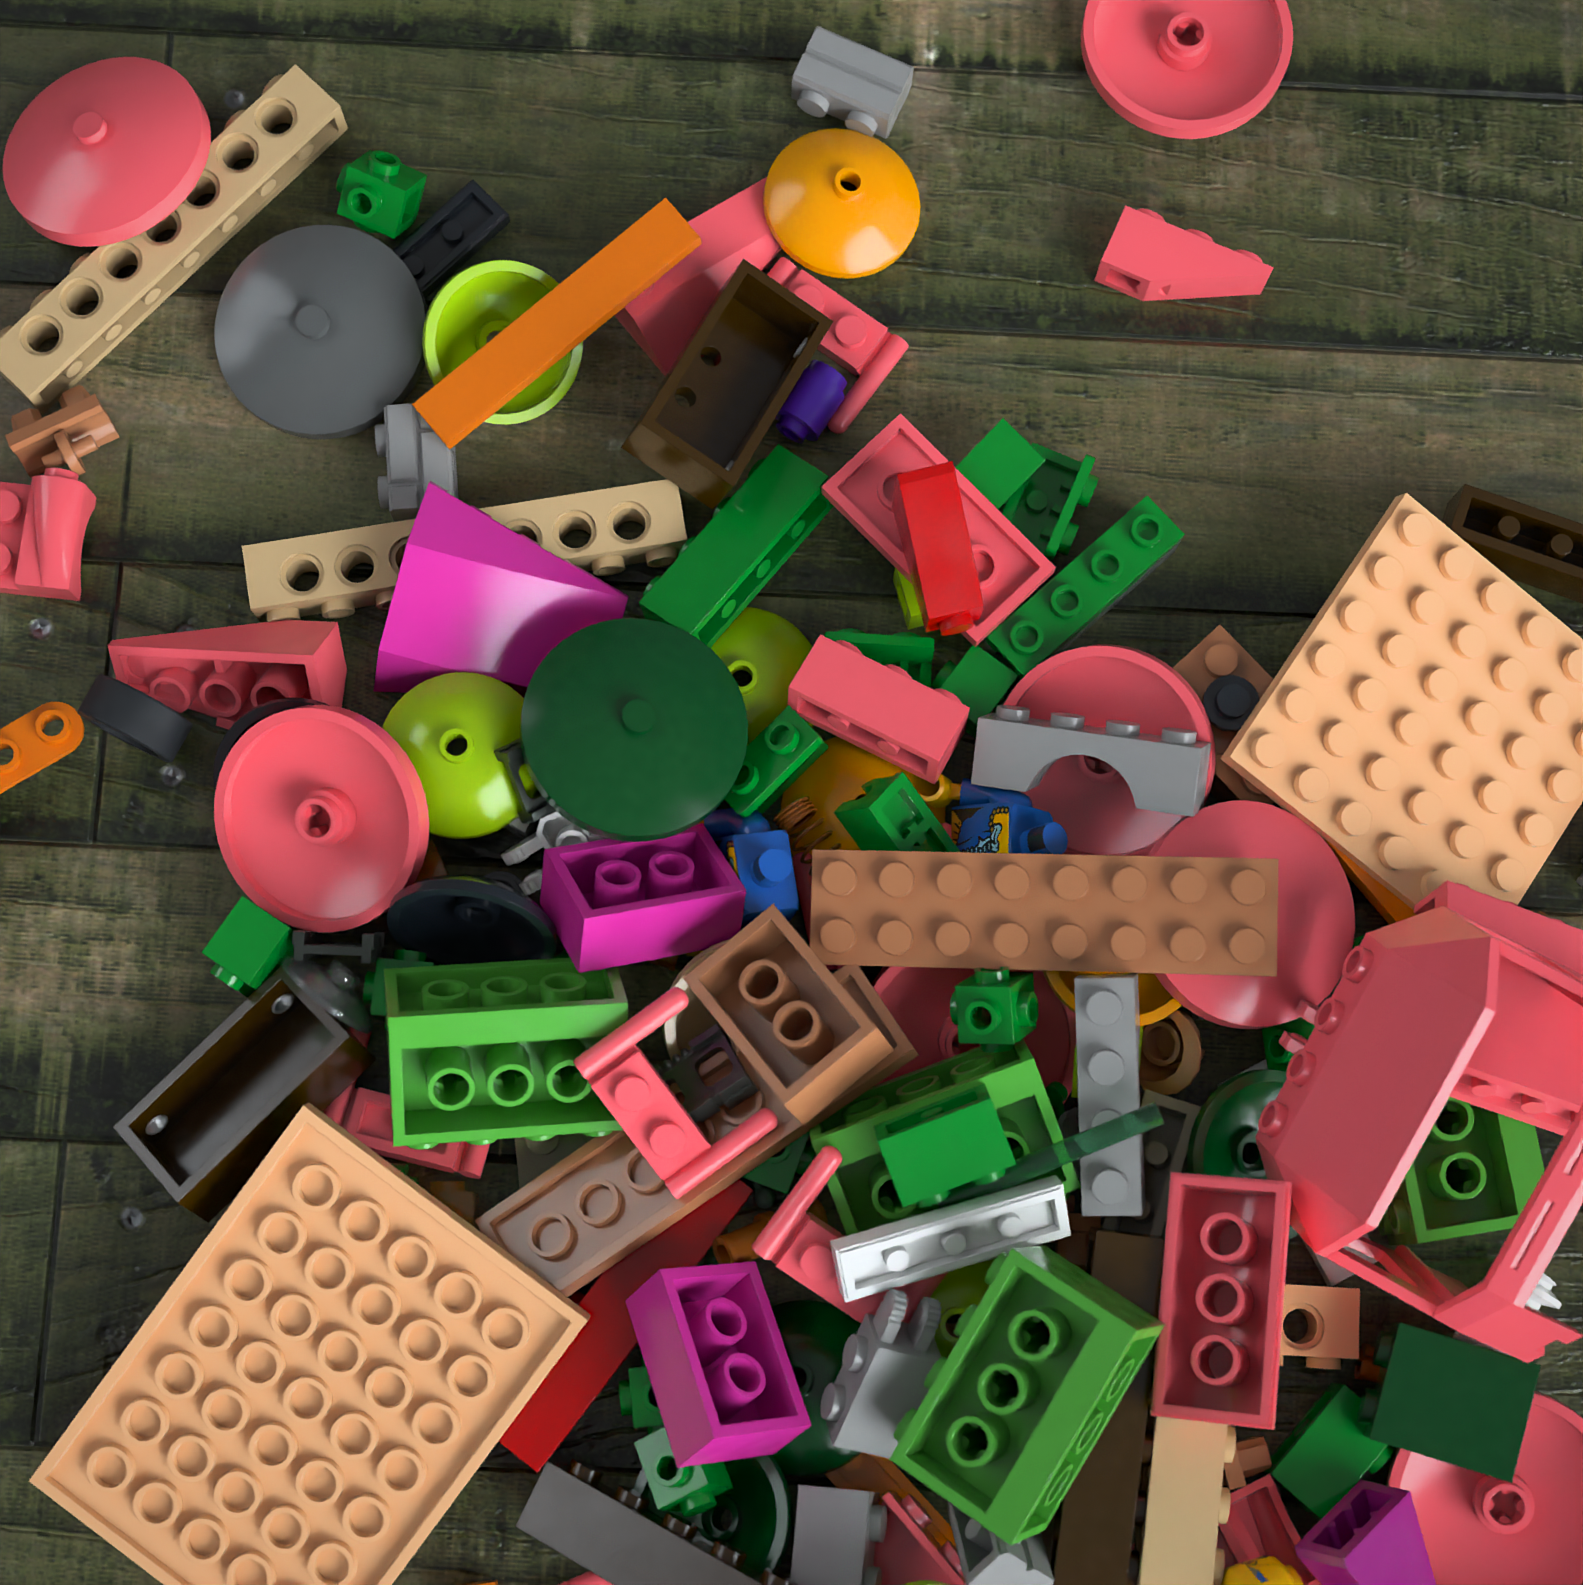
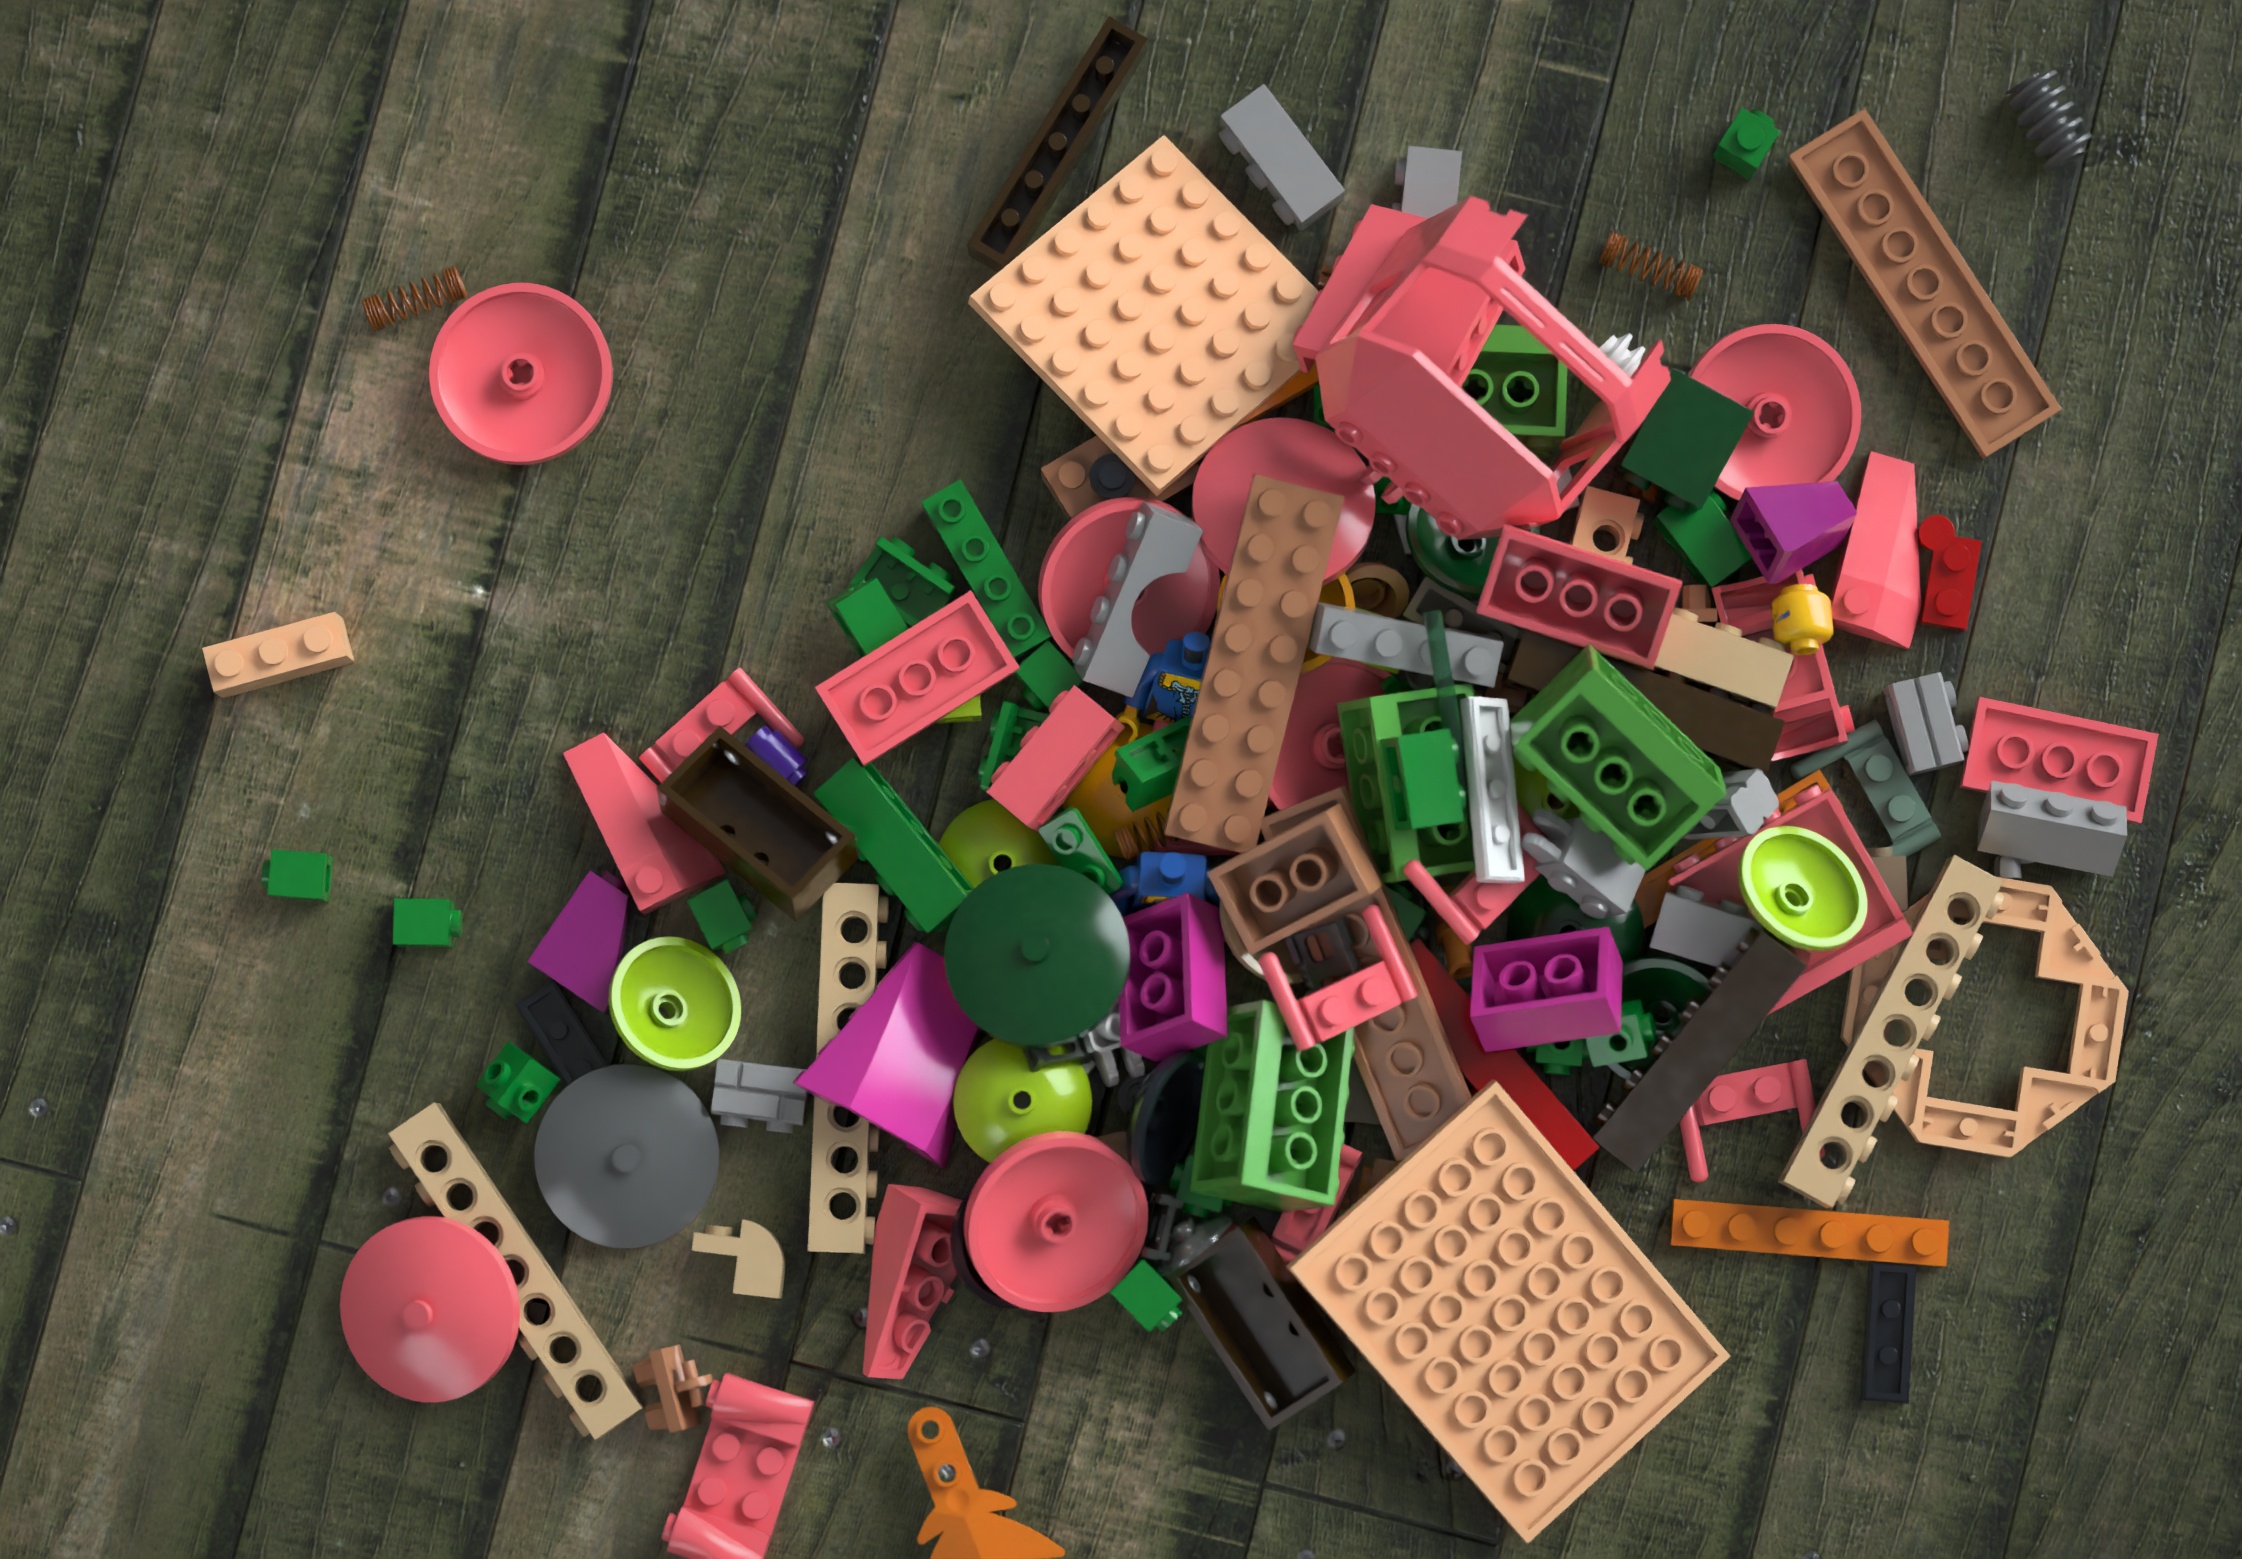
camera: 75 degrees left, 5 degrees up
black tyre [77,674,193,763] -> none
orange tile [412,197,702,450] -> none
light orange dish [763,128,920,278] -> none
light grey brick [791,26,914,139] -> none
red slope [892,461,984,636] -> none
green brick [950,966,1039,1053] -> none
coral slope [1094,206,1274,301] -> none
none -> green brick [393,898,463,948]
none -> magenta slope [527,870,632,1016]
none -> green brick [687,879,758,955]
none -> tan brick [692,1219,786,1299]

